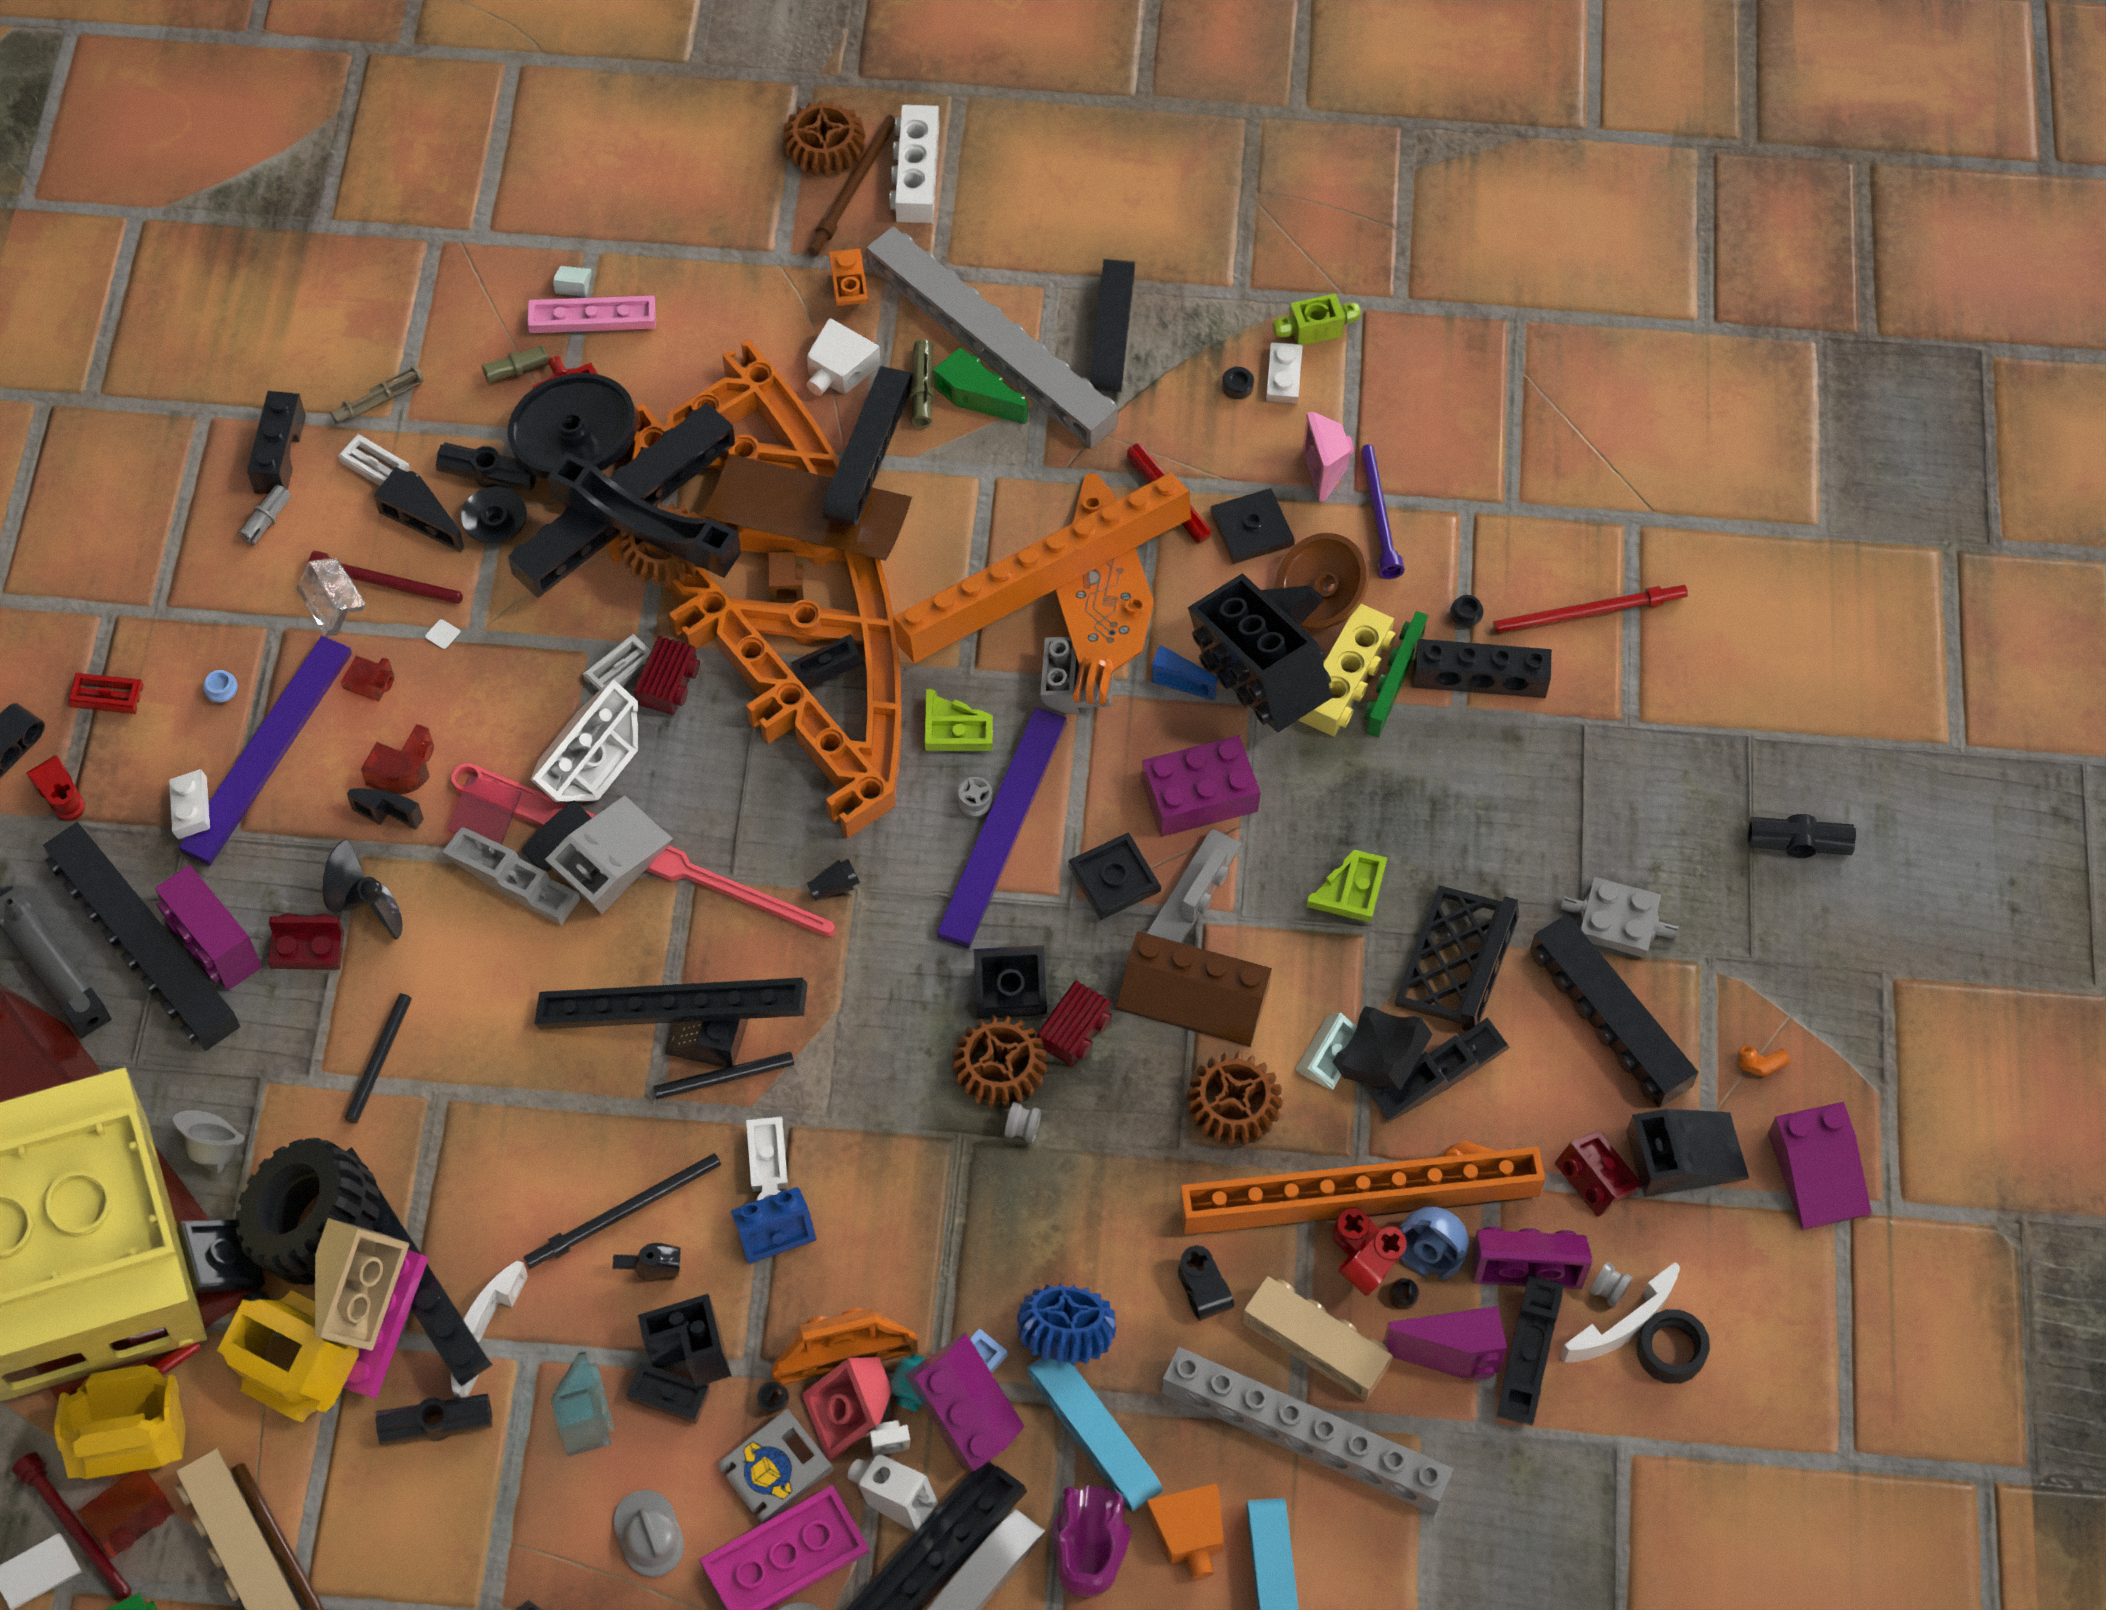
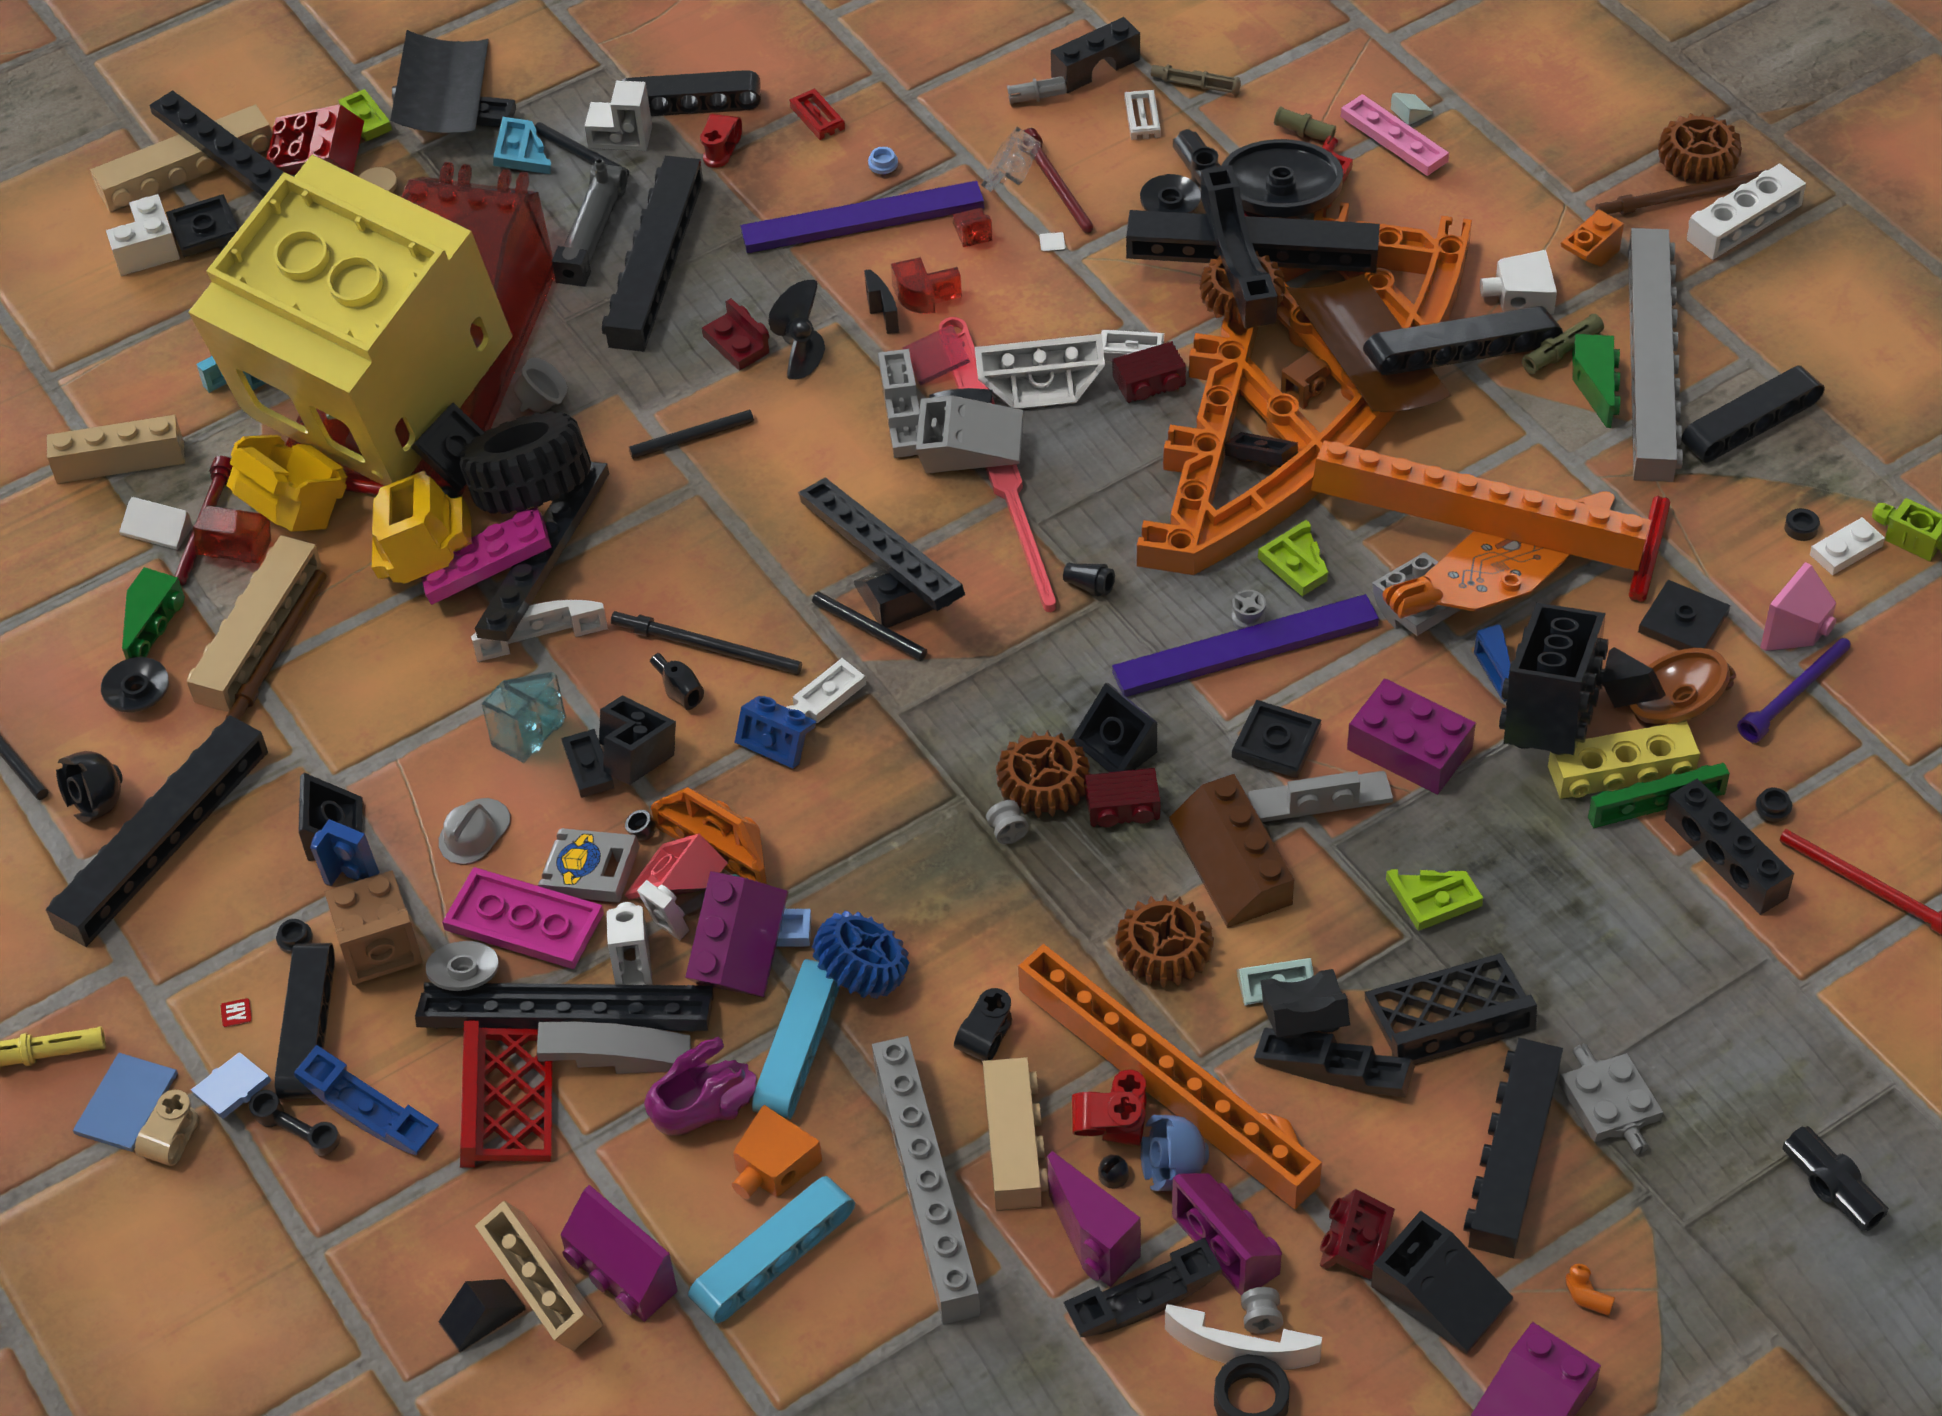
camera: 55 degrees right, 10 degrees down
magenta brick [154,864,262,991] -> none
white plate [169,769,210,839] -> none
tan slope [315,1218,410,1351] -> none
black slope [374,466,464,553] -> none
black piece [375,1393,493,1445] -> none

